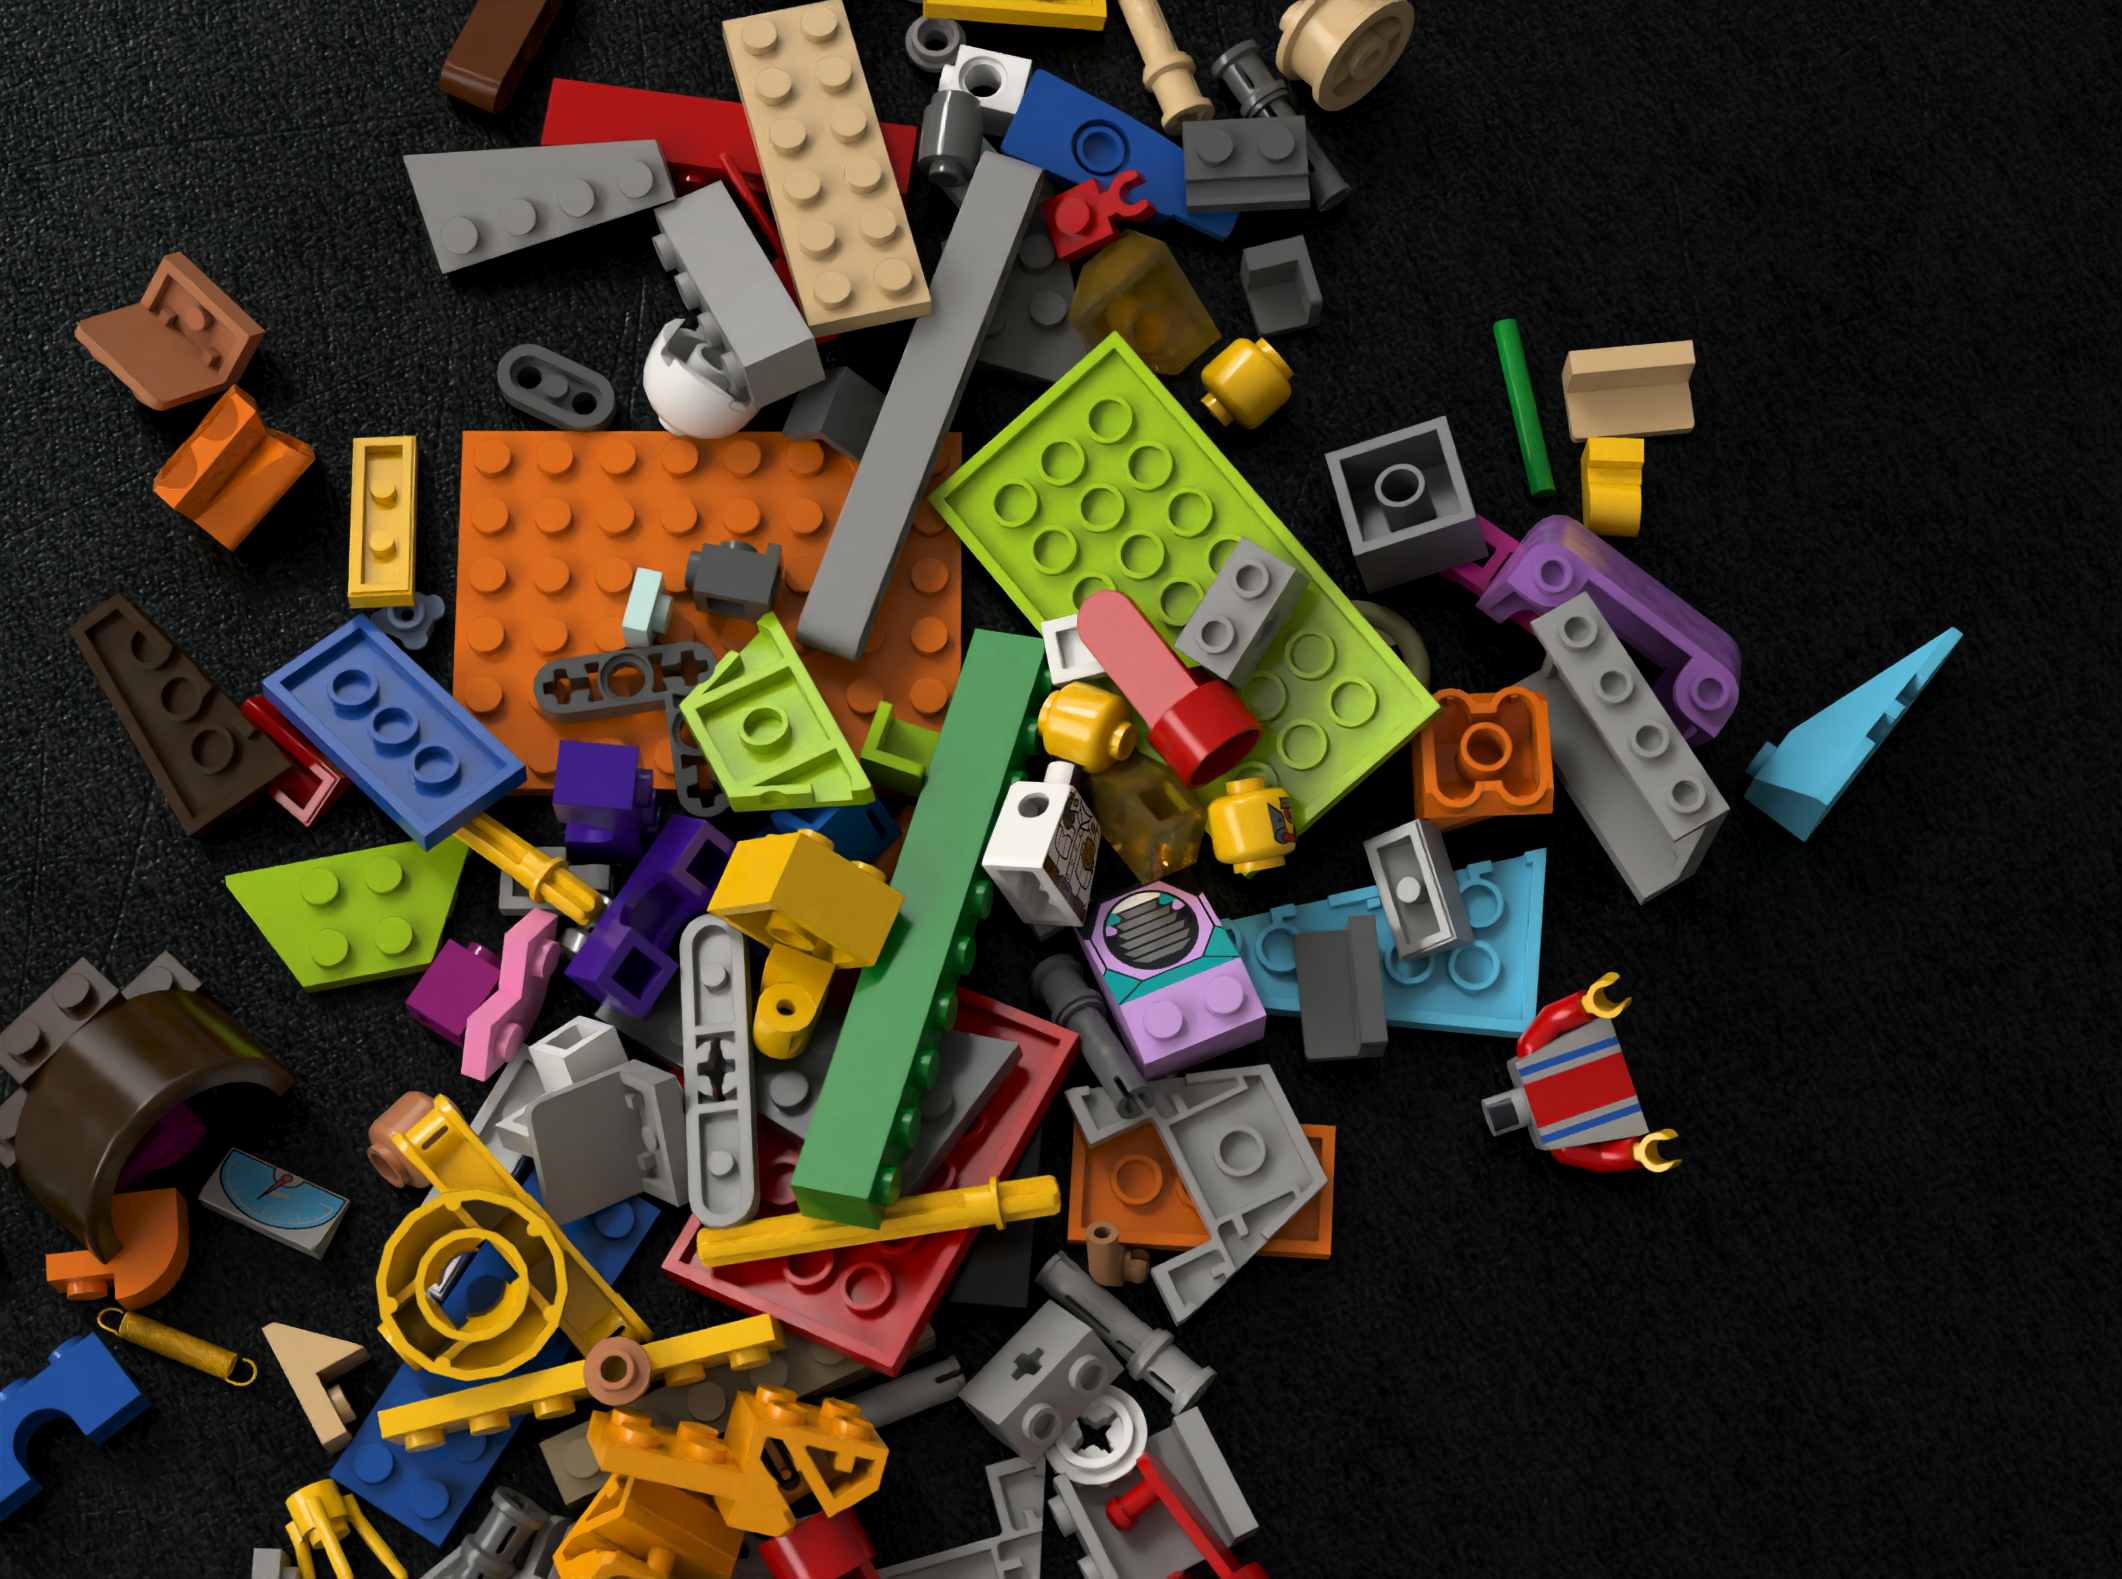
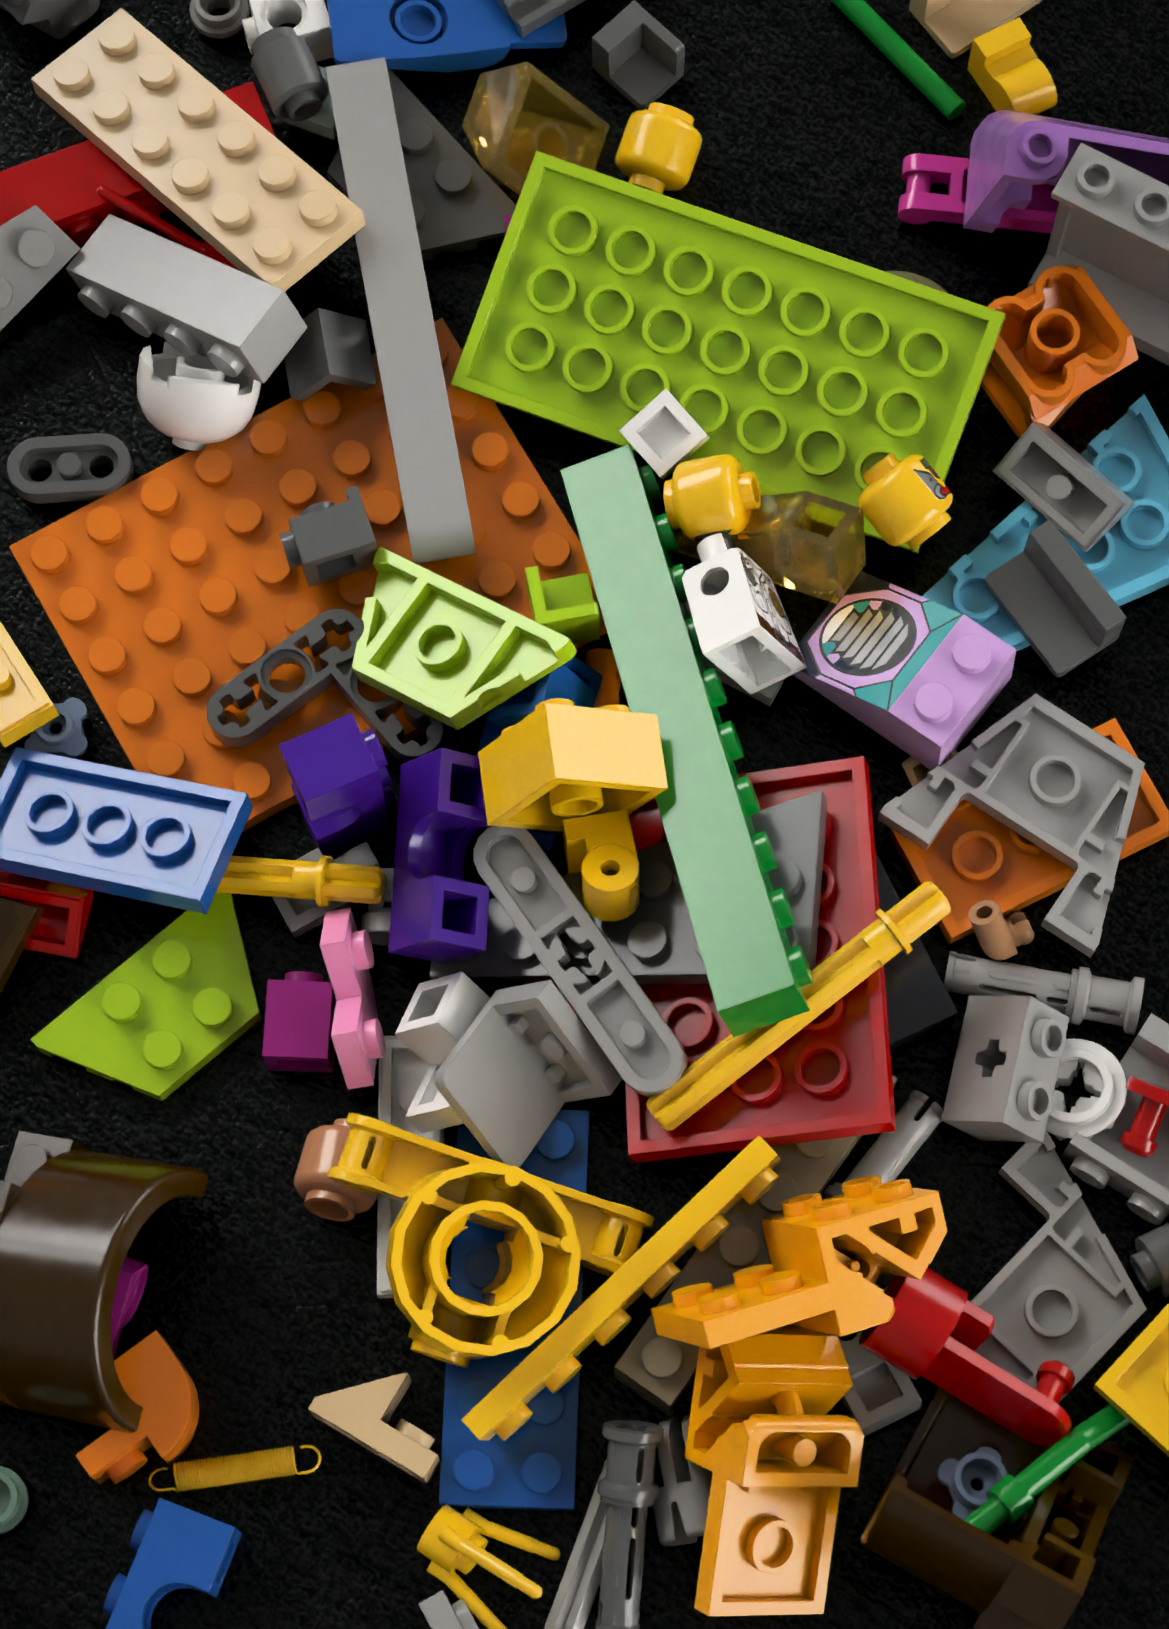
camera: 25 degrees left, 0 degrees up
slope [197,1147,351,1260] -> none
nougat plate [583,1337,653,1406] -> none
light aqua plate [622,567,674,648] -> none
dark grey pin [1028,954,1156,1119] -> none
red plate [1040,170,1157,264] -> none
piece [1077,590,1264,790] -> none
light grey brick [1173,536,1310,691] -> none
dark grey brick [1325,416,1489,594] -> none

